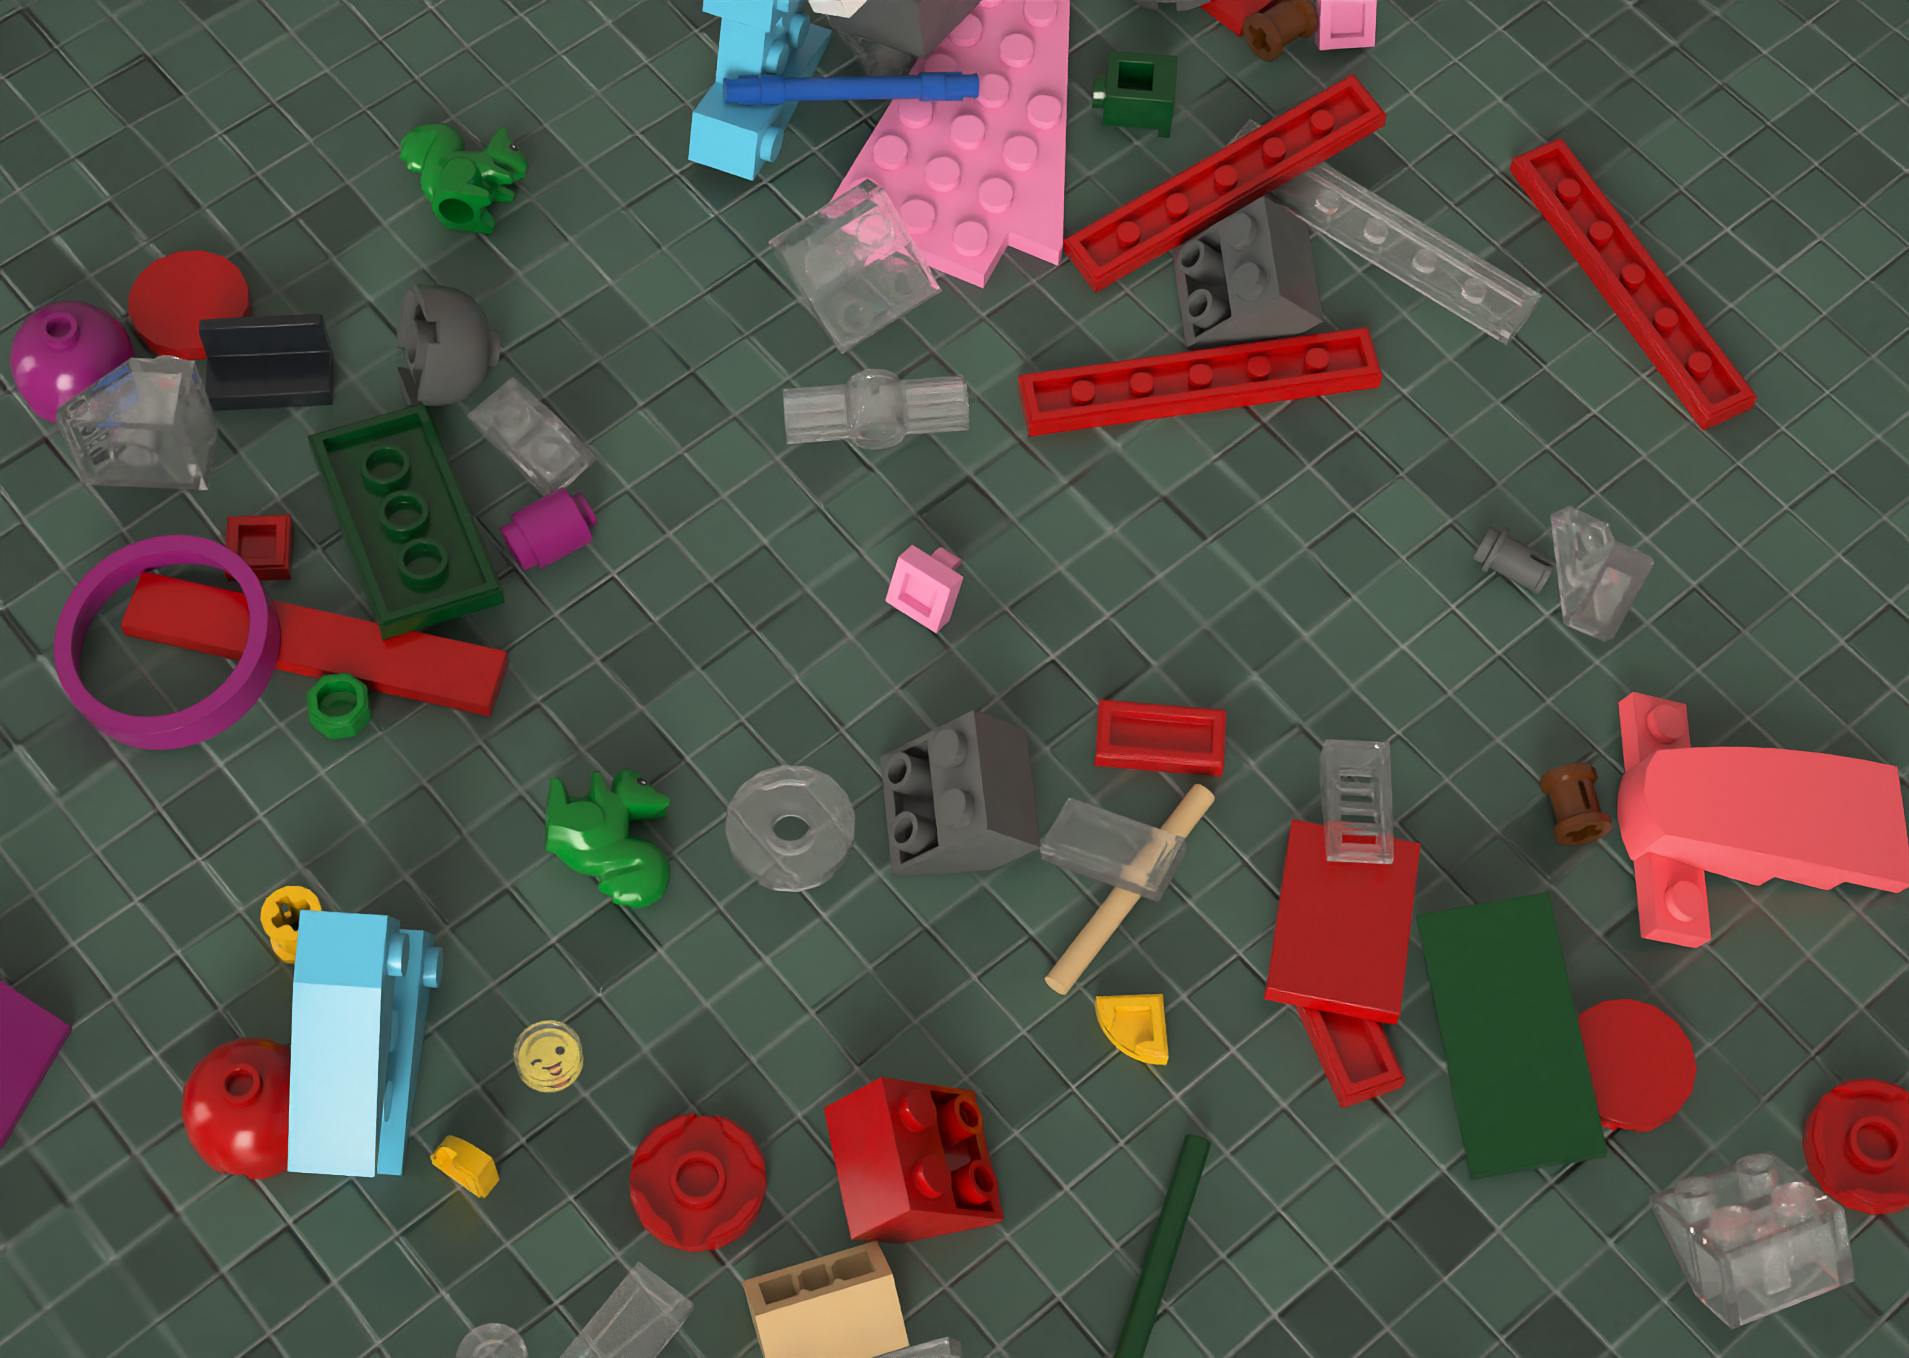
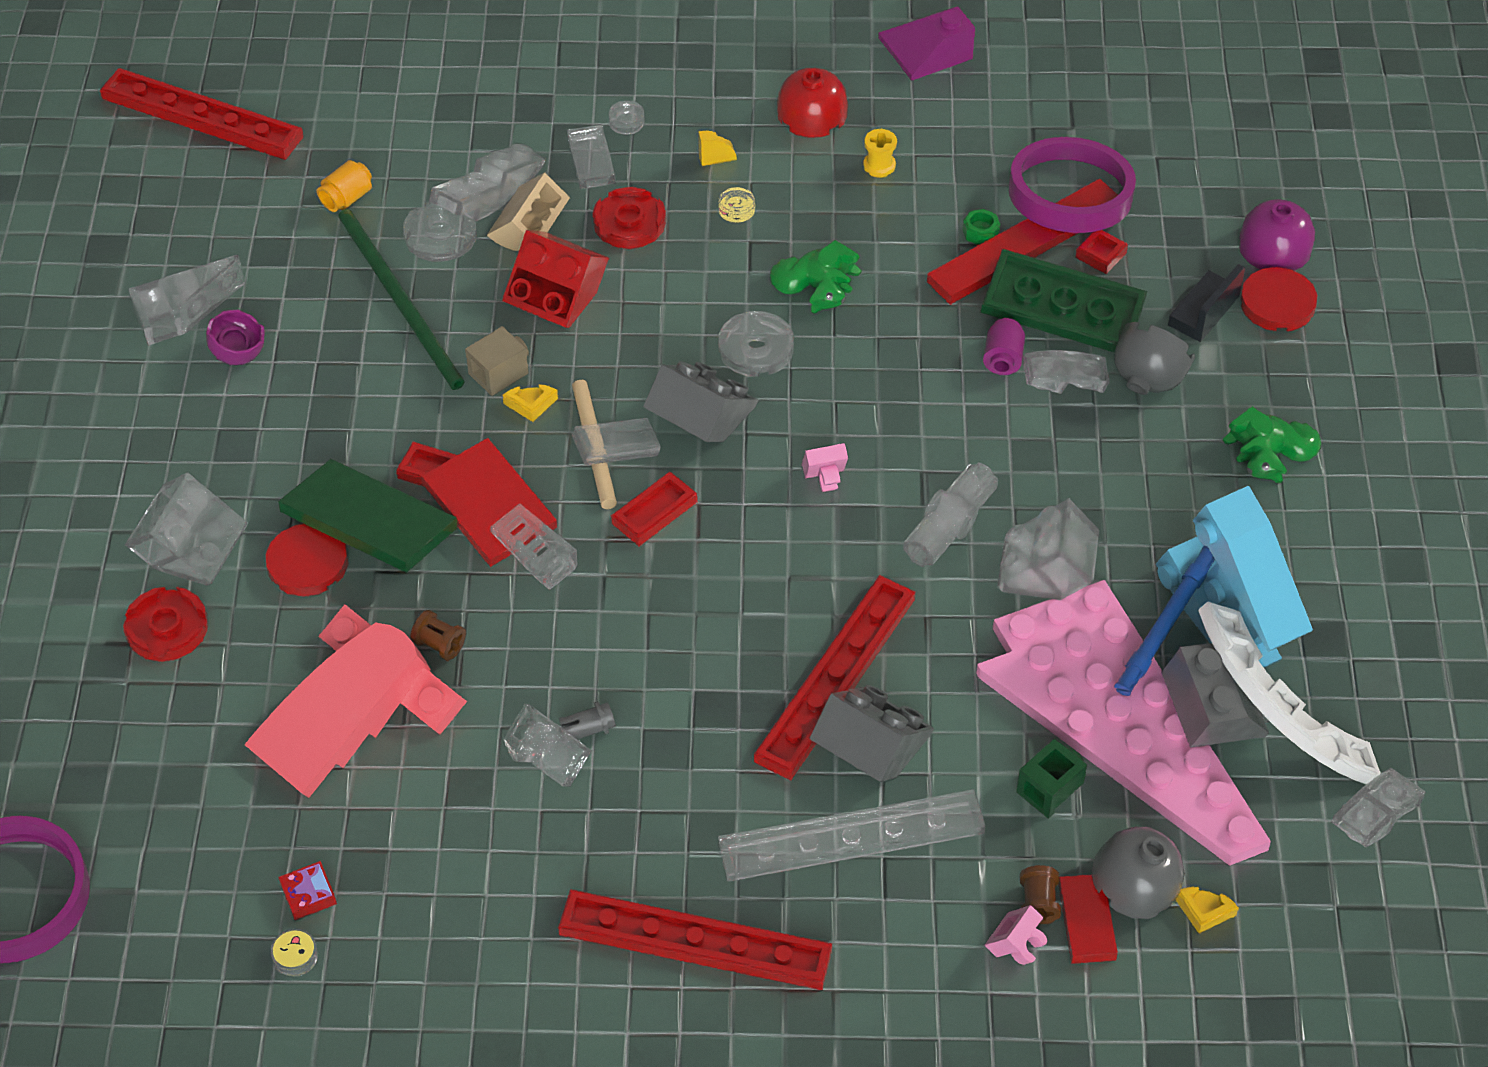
camera: 135 degrees right, 10 degrees down
clear slope [55,355,219,490] -> none
medium azure wedge [287,910,444,1177] -> none
red tile [1063,74,1387,293] -> none
none -> dark tan brick [465,326,529,396]

